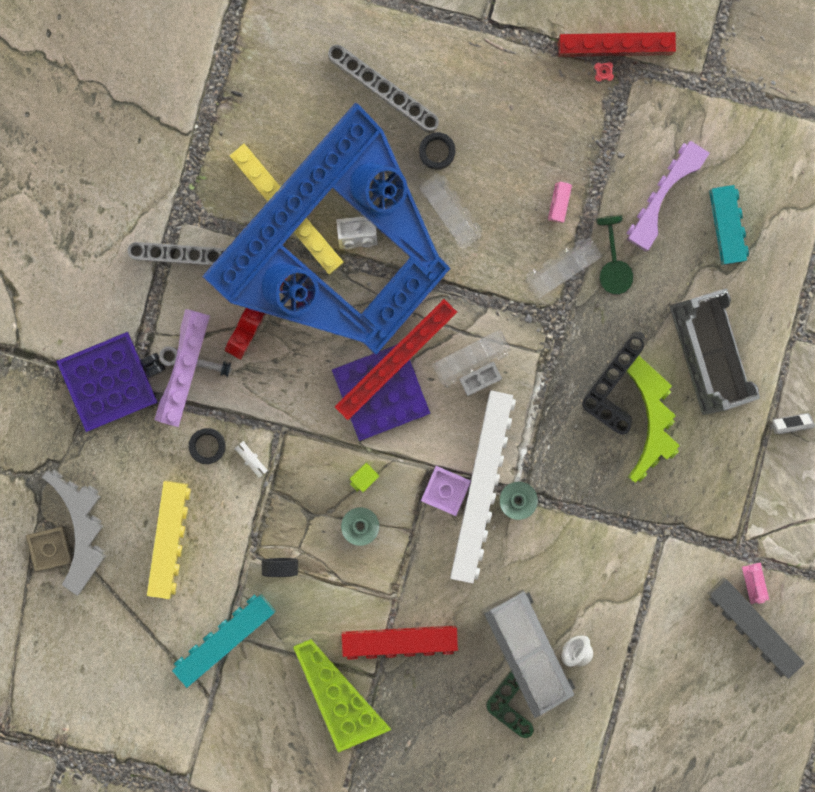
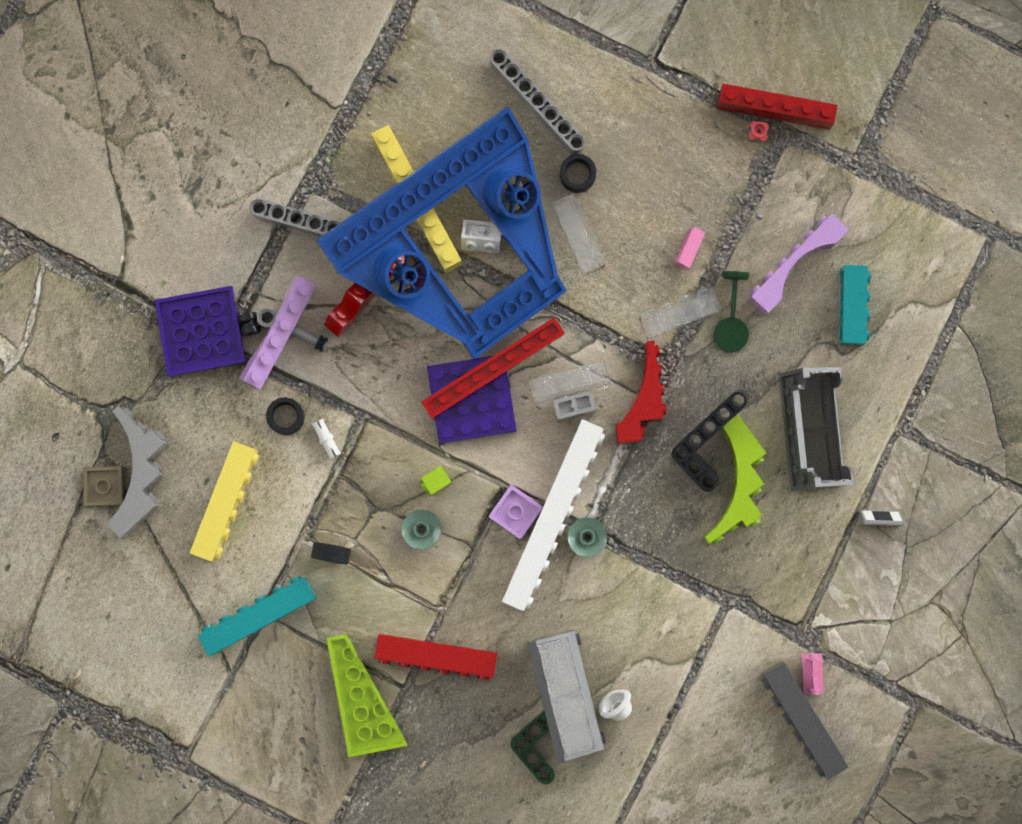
camera: 10 degrees right, 5 degrees down
none -> red arch [615,340,666,444]

